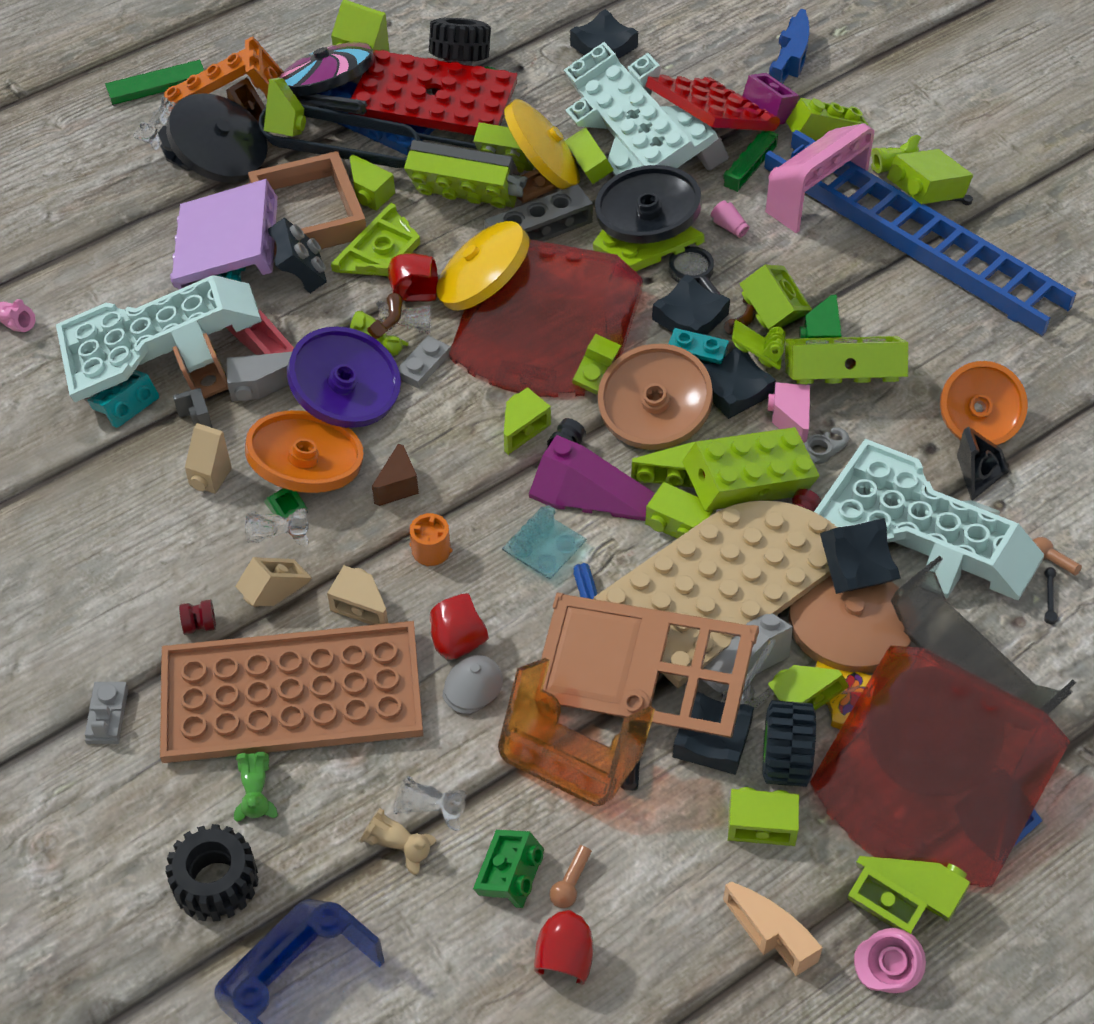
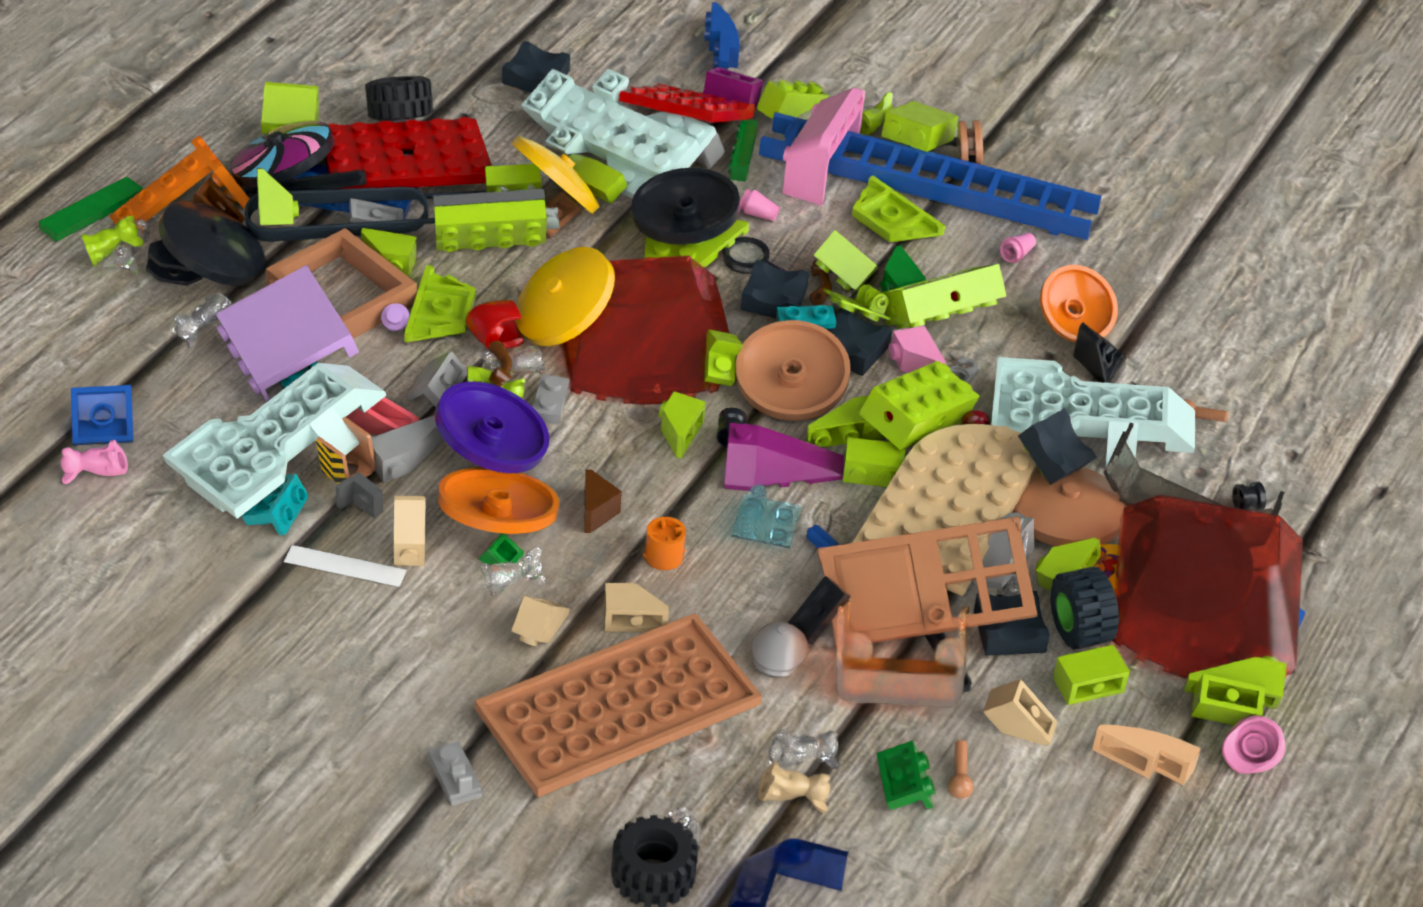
camera: 30 degrees left, 10 degrees down
dark red wheel [179,599,216,635] -> none
bright green animal [234,752,278,822] -> none
black brick [268,217,327,293] -> none
red piece [429,593,489,661] -> none
dark grey brick [485,184,593,247] -> none
red piece [534,910,594,985] -> none
black hinge [1044,567,1058,624] -> none
none -> blue slope [71,385,134,445]
none -> lime animal [81,216,144,266]
none -> clear animal [173,293,232,349]
none -> white sticker [284,545,407,587]
none -> light grey plate [347,198,404,234]
none -> lavender plate [381,303,410,332]
none -> light grey panel [406,351,467,407]
none -> clear arm [668,807,701,851]
none -> black plate [788,576,851,645]
none -> lime wing [852,175,946,242]
none -> nougat head [957,120,983,165]
none -> tan slope [983,679,1058,746]
none -> bright pink cone [1000,233,1036,263]
none -> black wheel [1232,481,1266,513]

